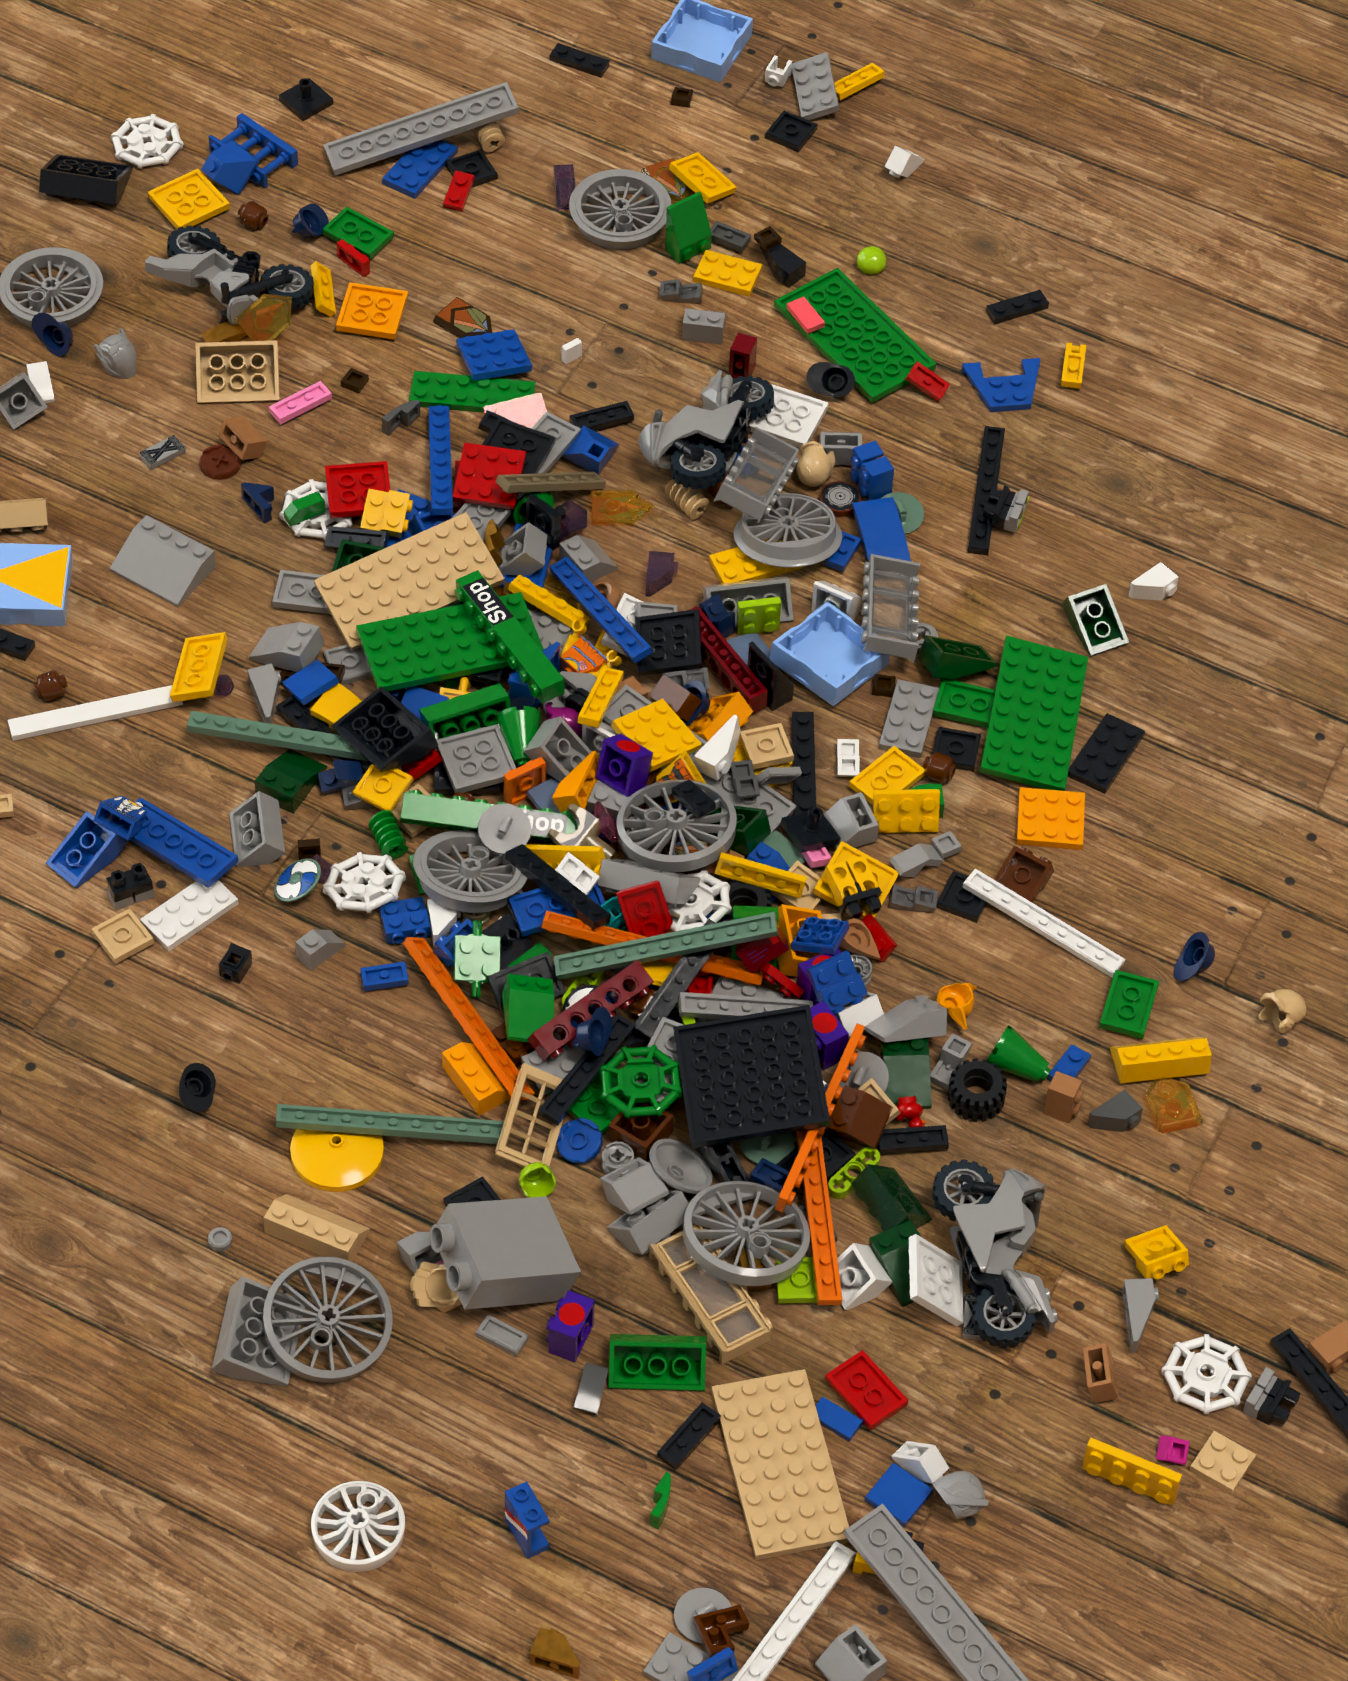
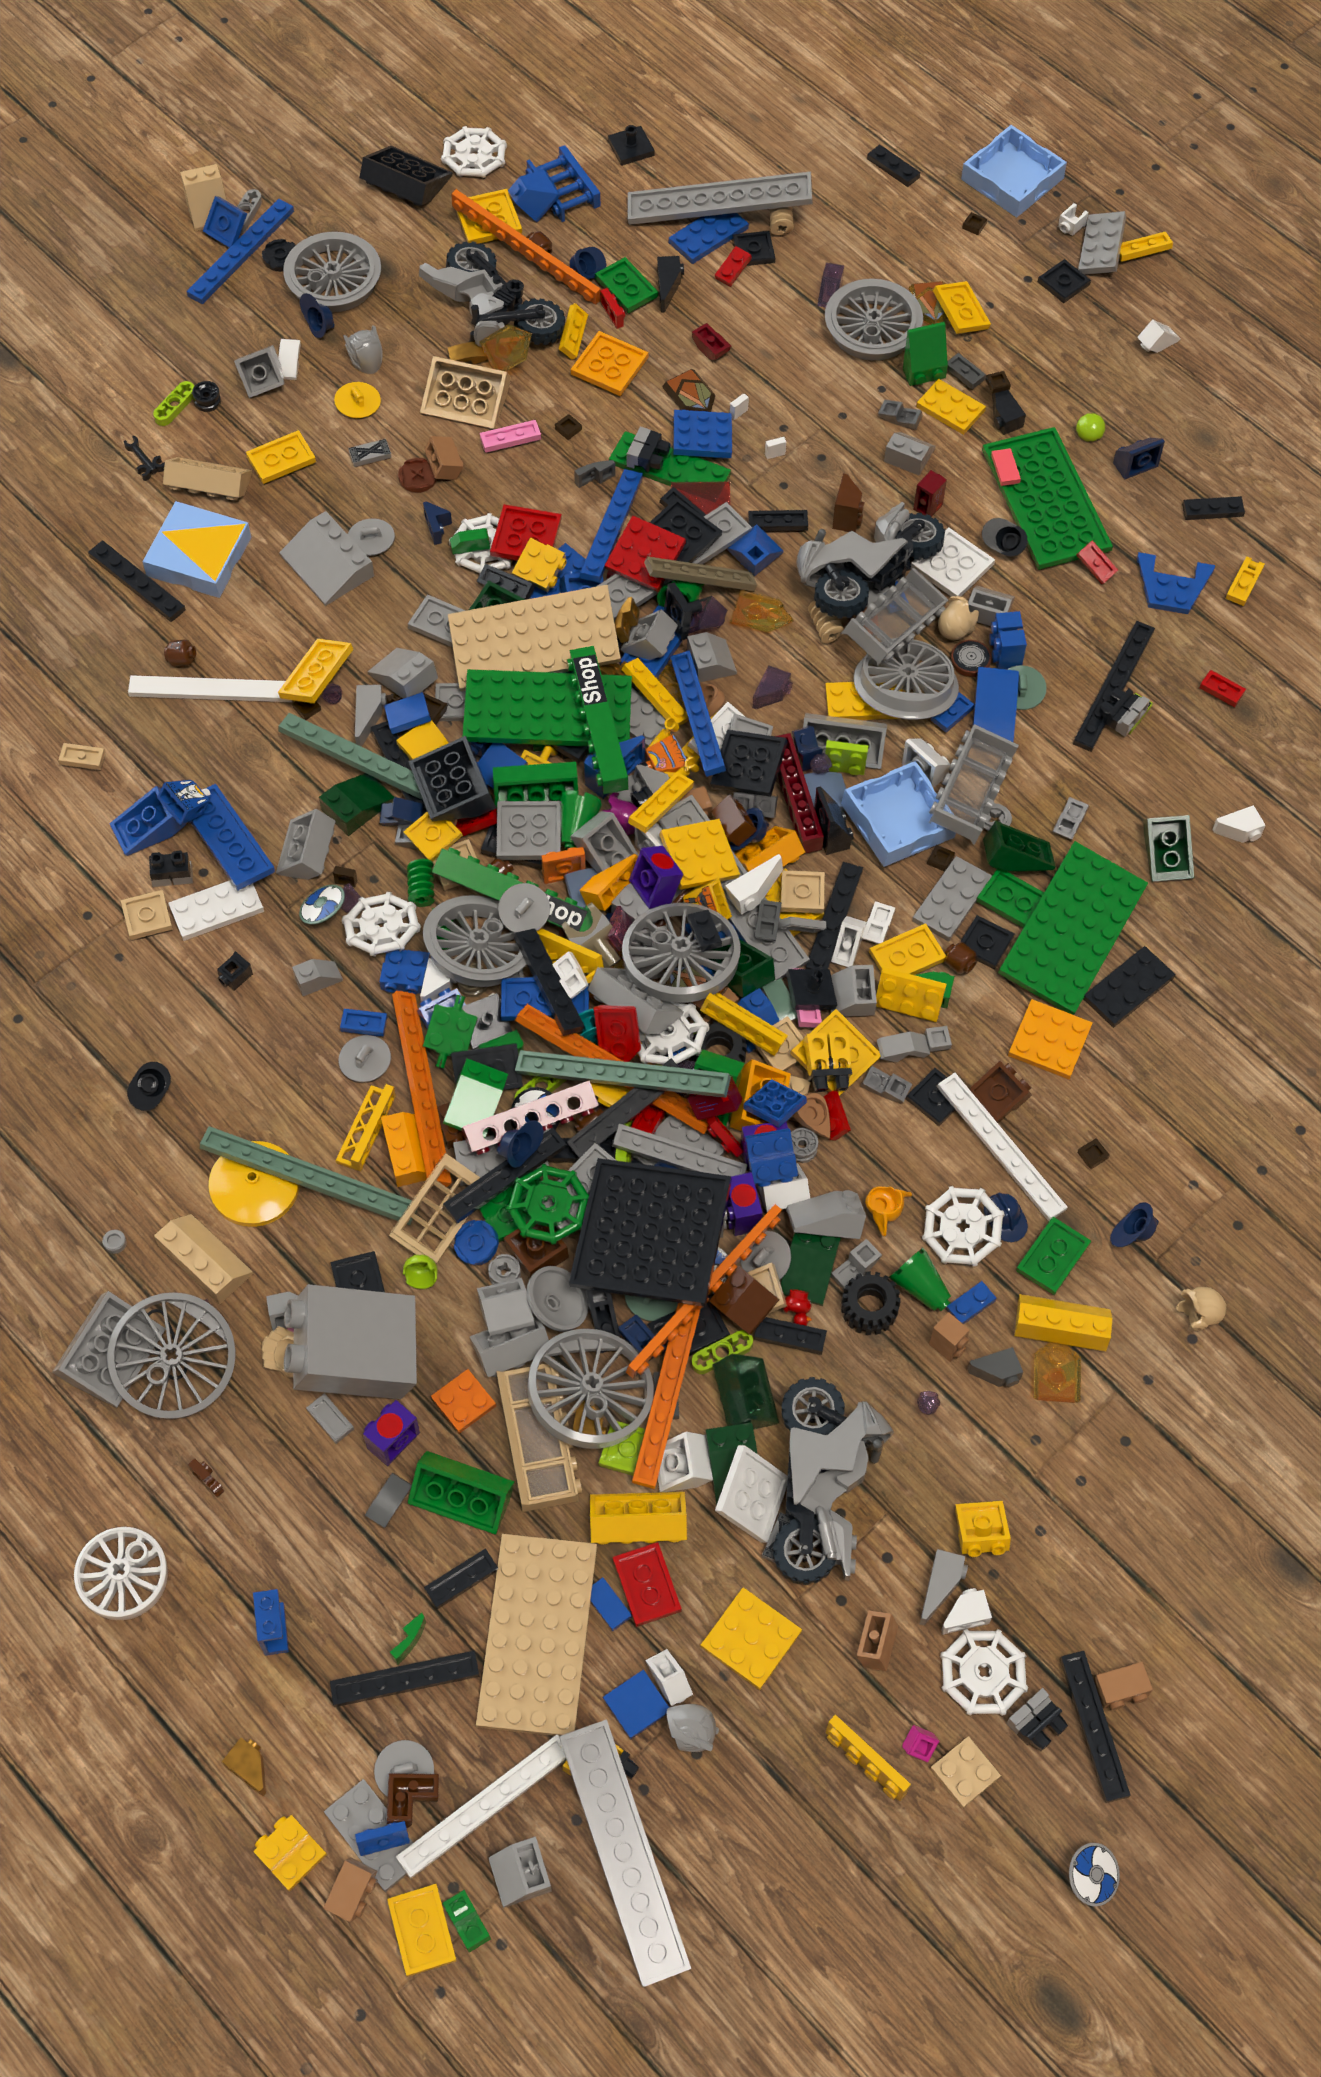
camera: 20 degrees right, 10 degrees up
none -> reddish brown plate [188,1458,224,1498]
none -> yellow plate [246,430,316,484]
none -> dark brown tile [292,701,321,720]
none -> black plate [330,1650,480,1707]
none -> yellow shield [334,382,381,418]
none -> yellow fence [336,1084,396,1172]
none -> light grey shield [339,1035,391,1082]
none -> light grey shield [348,519,395,556]
none -> orange plate [431,1369,496,1434]
none -> orange plate [451,189,601,305]
none -> yellow slope [590,1492,687,1545]
none -> black hips [627,426,670,472]
none -> black slope [657,256,684,313]
none -> dark red slope [692,323,731,360]
none -> yellow plate [700,1587,802,1690]
none -> white tile [730,394,749,420]
none -> clear purple plate [810,753,832,774]
none -> white slope [831,916,867,967]
none -> reddish brown slope [832,473,865,533]
none -> plate [917,1391,940,1415]
none -> white plate [922,1186,1005,1267]
none -> white slope [941,1588,992,1635]
none -> dark blue piece [984,1192,1028,1243]
none -> flat silver slope [1053,797,1089,840]
none -> dark brown tile [1077,1138,1110,1169]
none -> dark blue slope [1113,437,1165,480]
none -> red plate [1199,670,1246,707]

